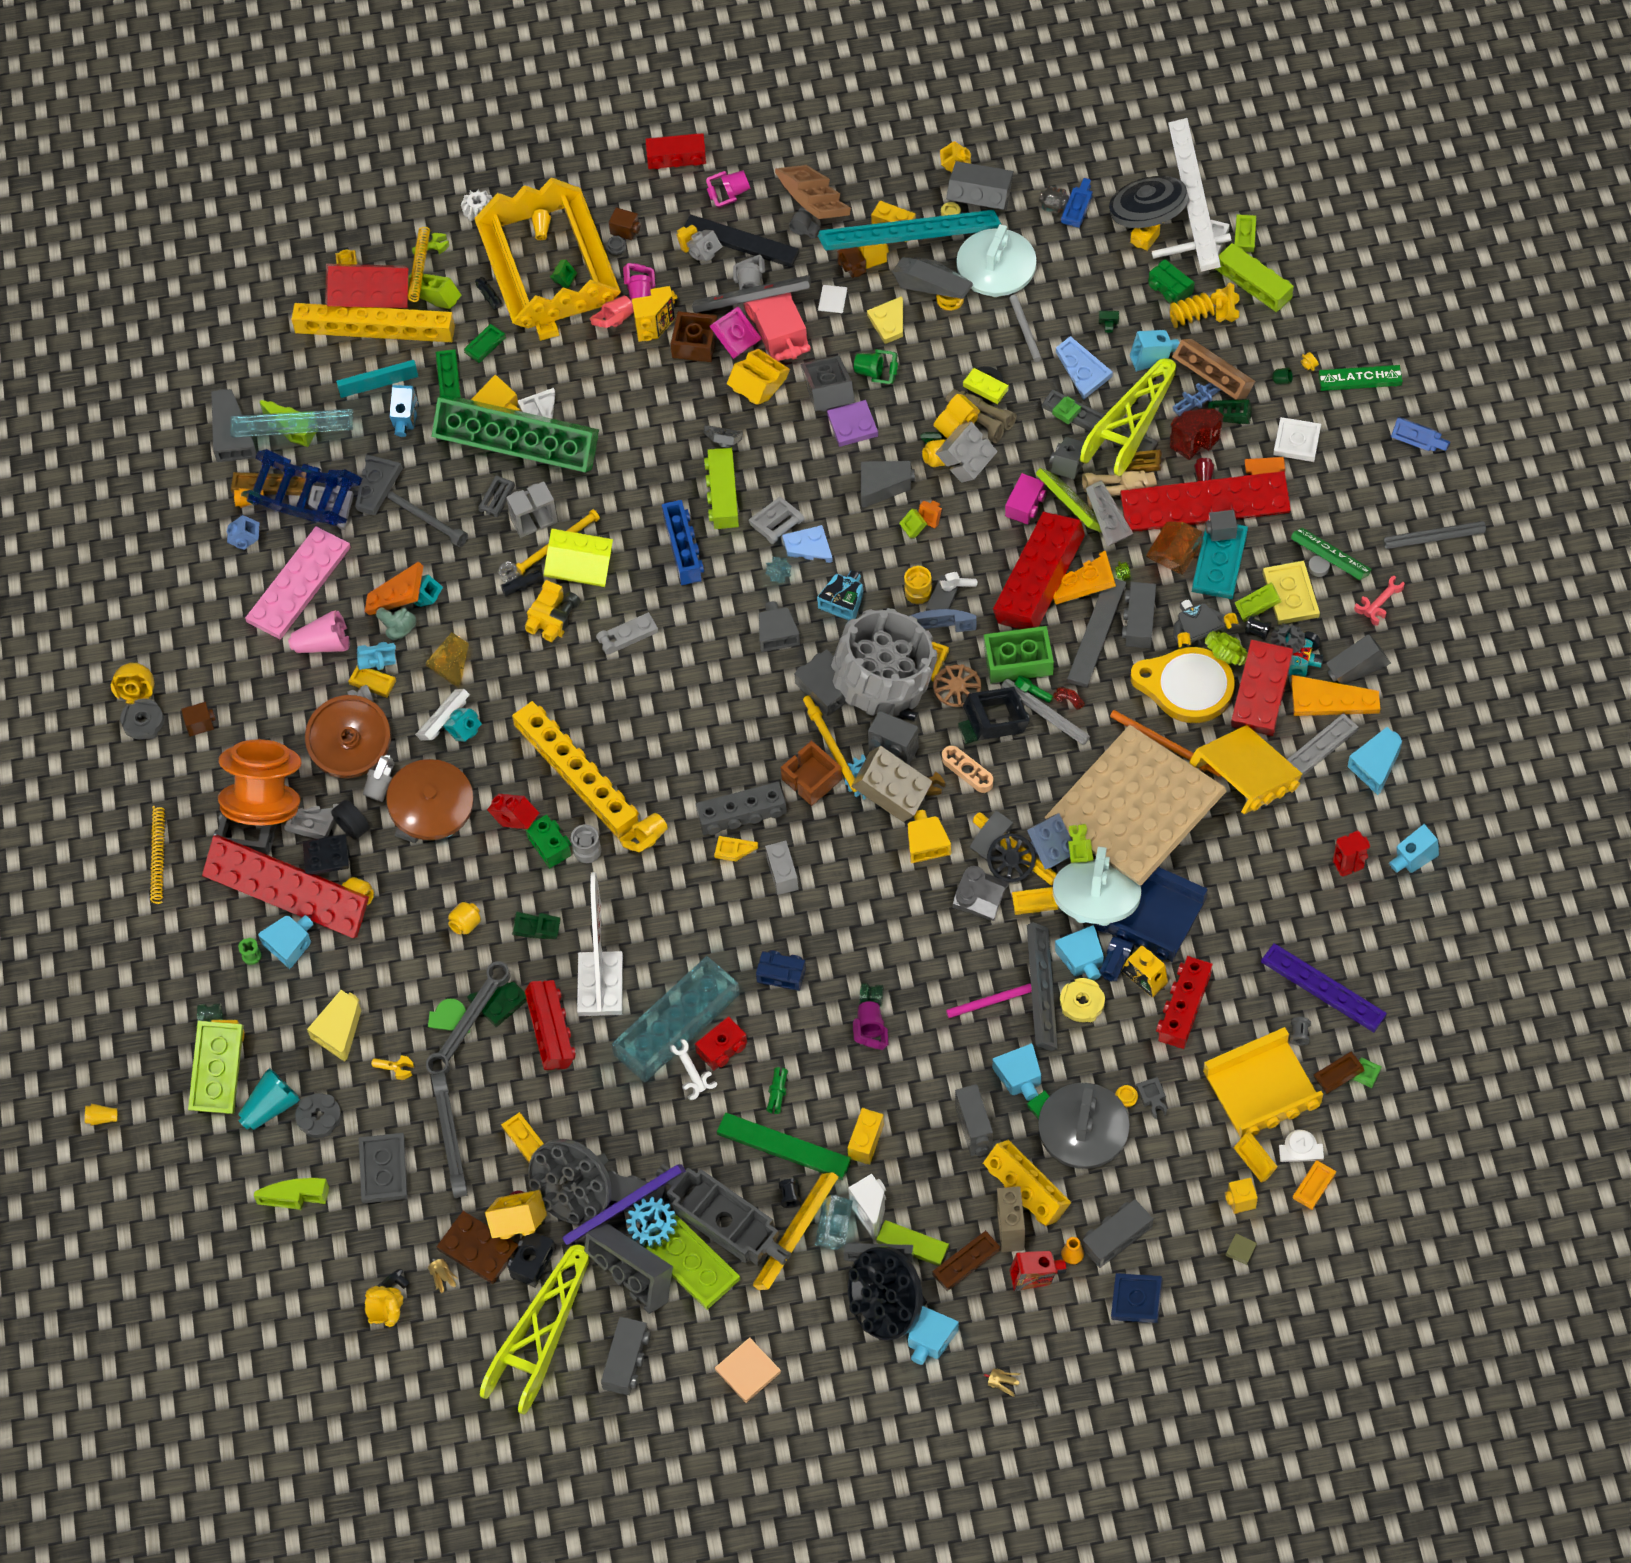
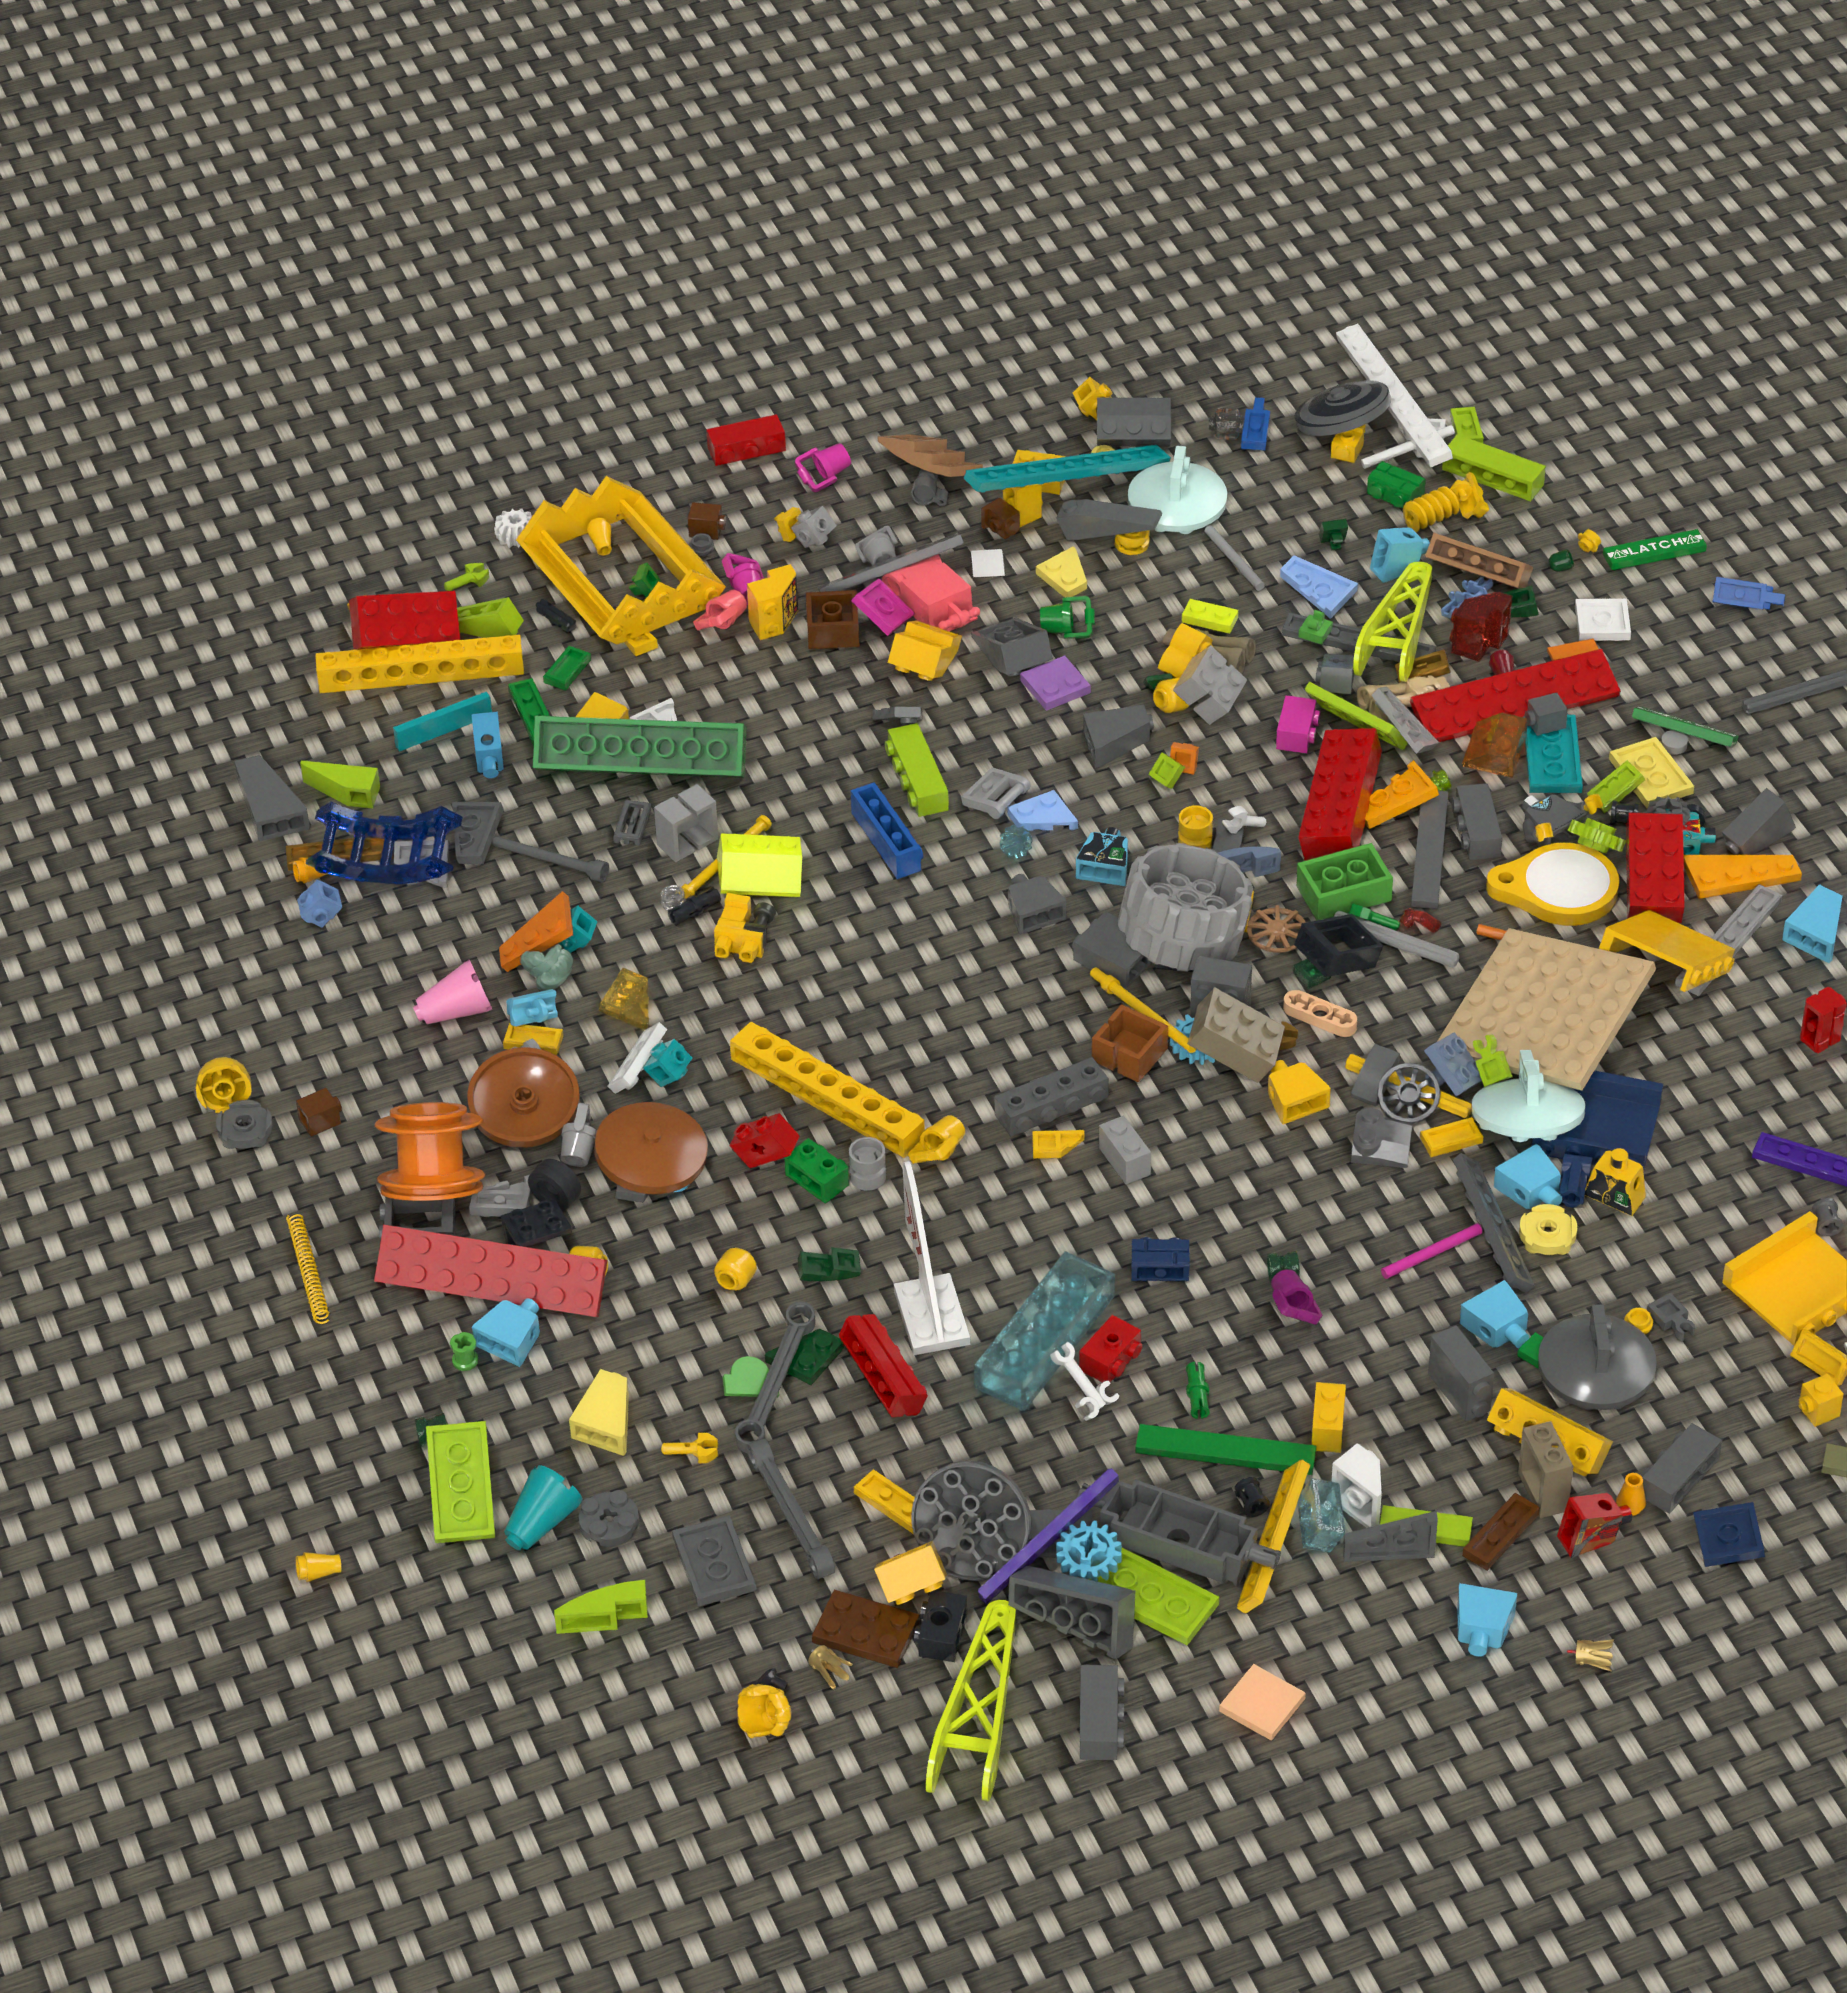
camera: 15 degrees left, 15 degrees down
clear light blue tile [230,409,353,437] -> none
bright pink plate [245,527,351,640] -> none
yellow piece [408,227,430,302] -> none
light grey plate [596,612,658,654] -> none
black tile [684,214,799,268] -> none
black bracket [848,1246,927,1340] -> none
red brick [1156,956,1213,1049] -> none
coral bar [1354,576,1405,626] -> none

